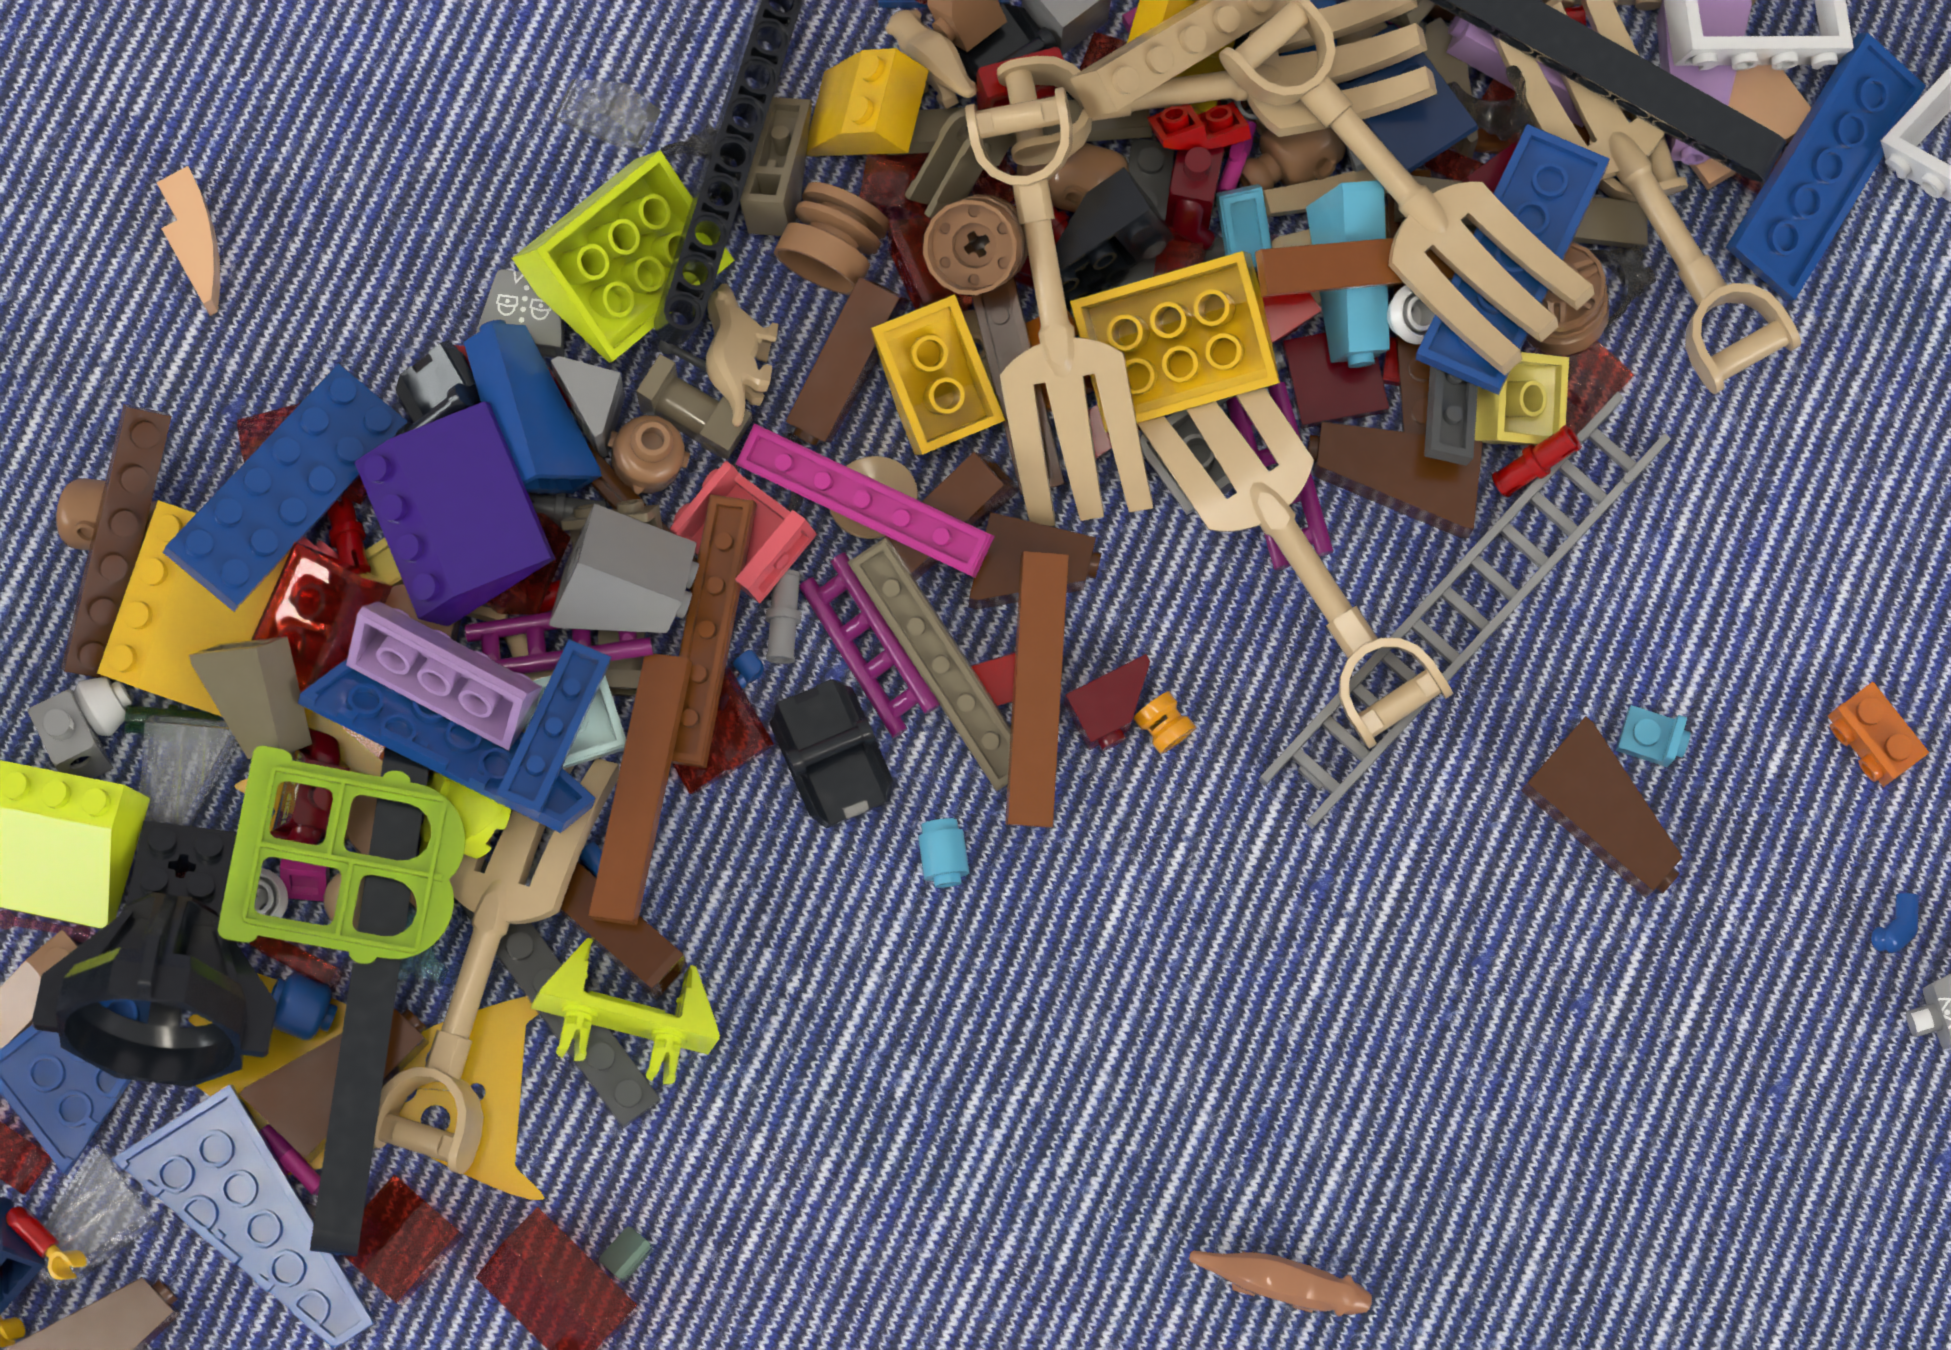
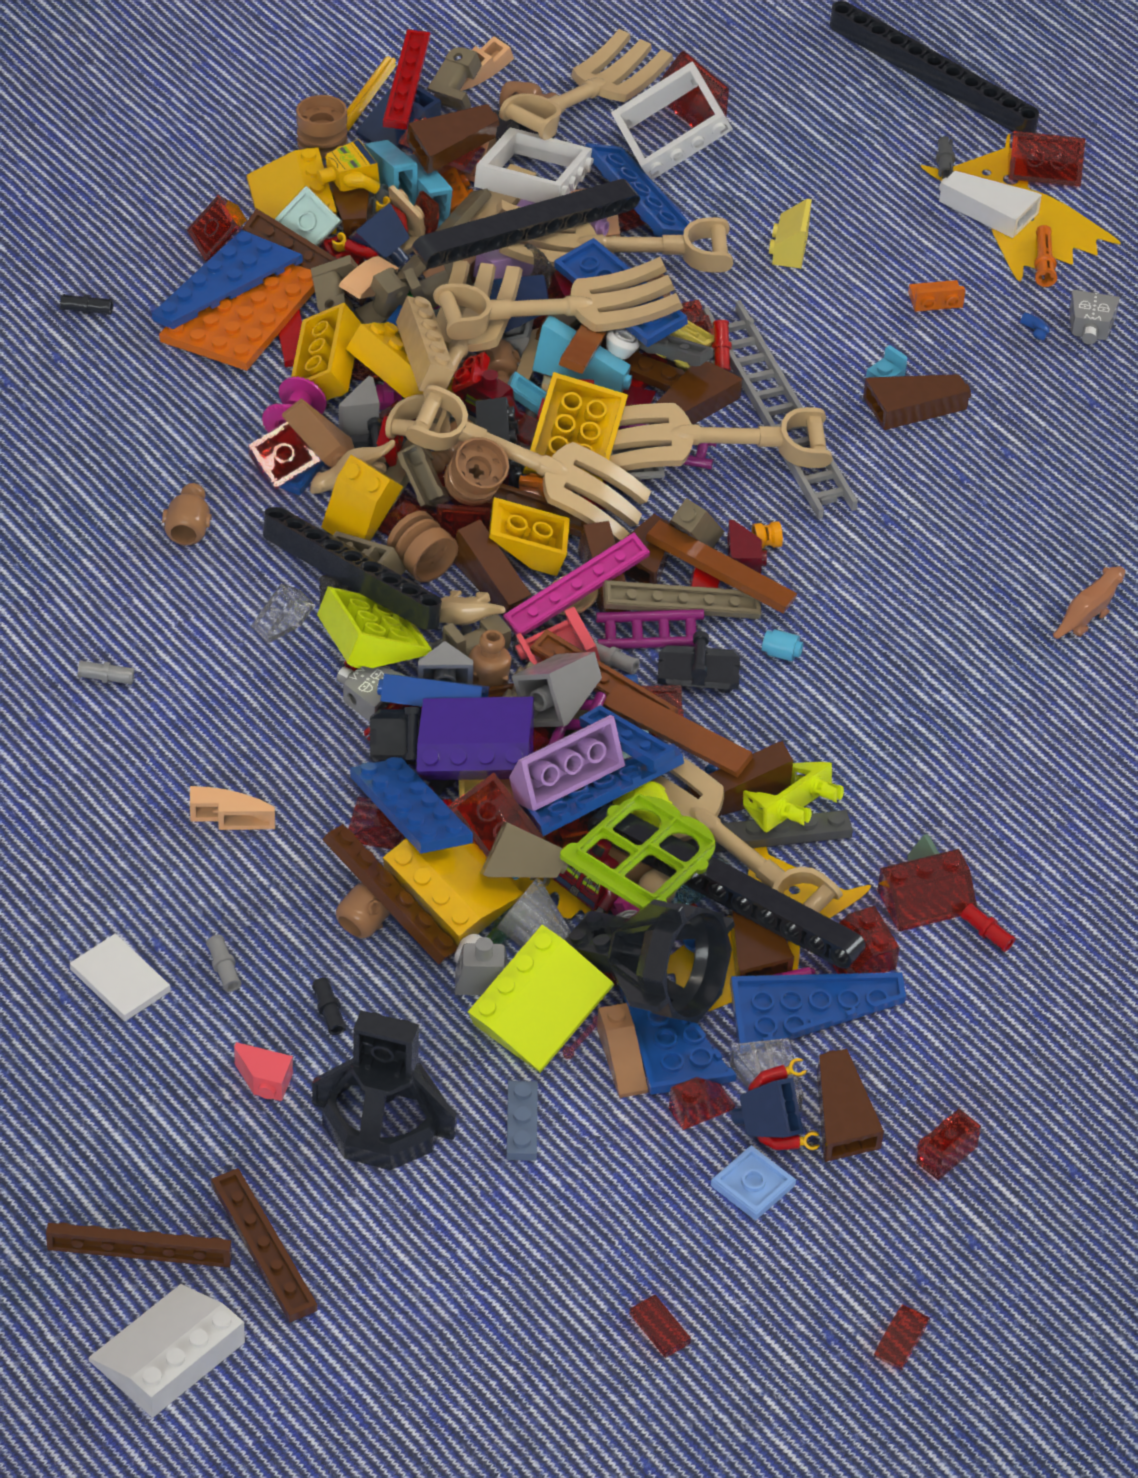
camera: 60 degrees left, 30 degrees down
none -> dark tan slope [669,498,725,548]
none -> light yellow slope [769,199,812,269]

